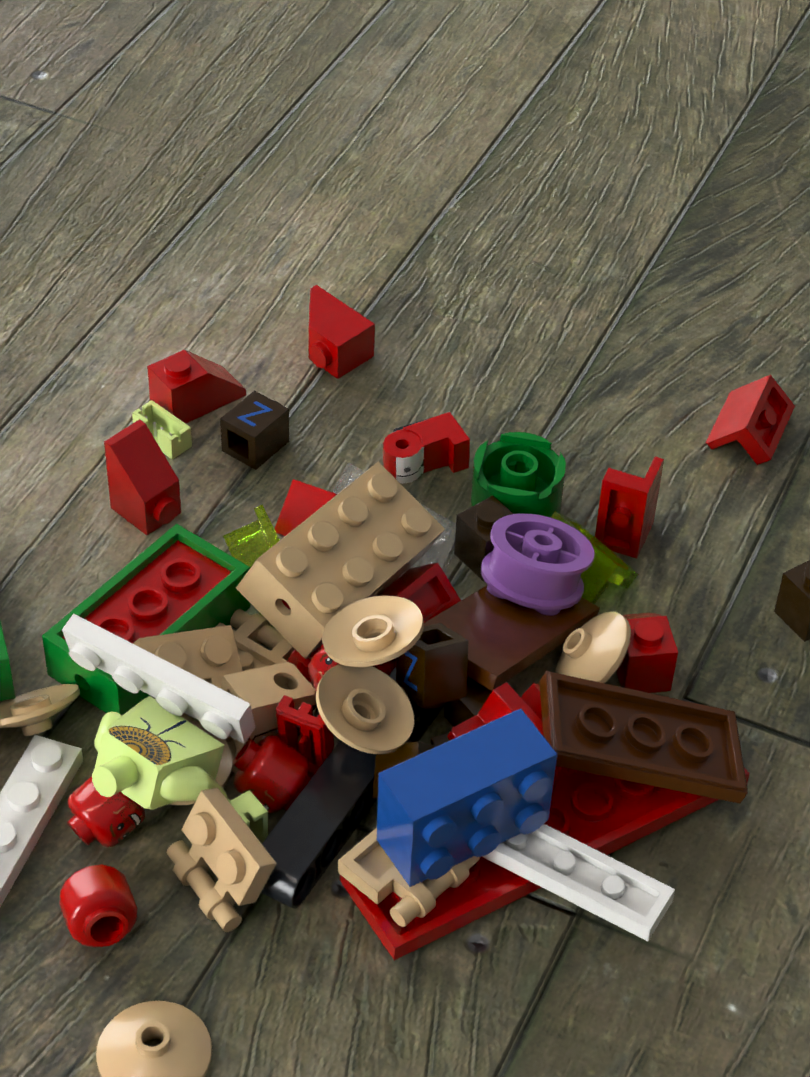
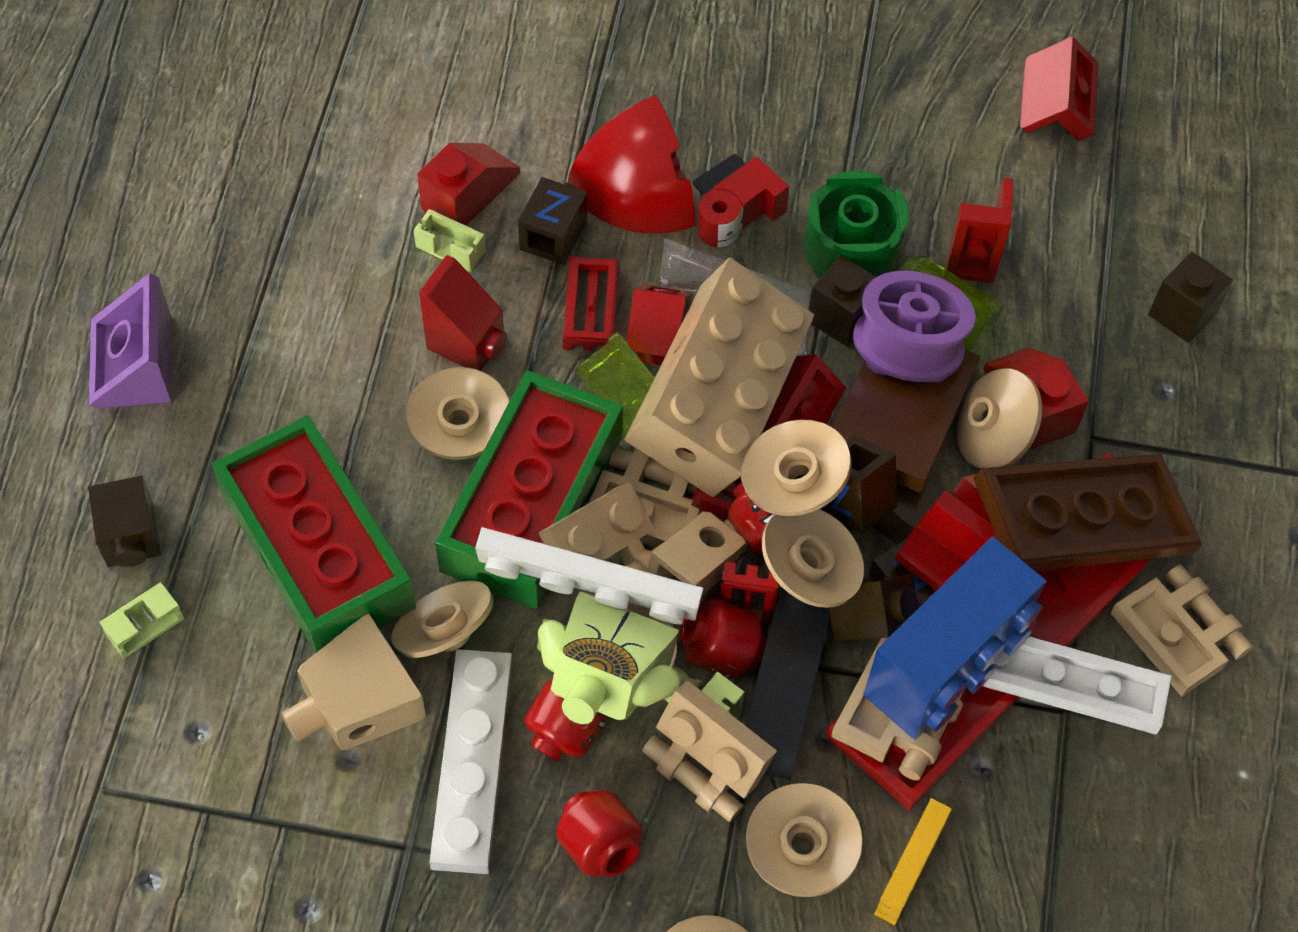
camera: 15 degrees left, 15 degrees up
red slope [308,285,375,379] -> none
none -> tan dish [406,367,509,460]
none -> red tile [563,257,619,352]
none -> red brick [567,95,696,234]
none -> tan dish [746,783,862,897]
none -> yellow tile [874,798,952,926]
none -> tan plate [1111,564,1254,697]

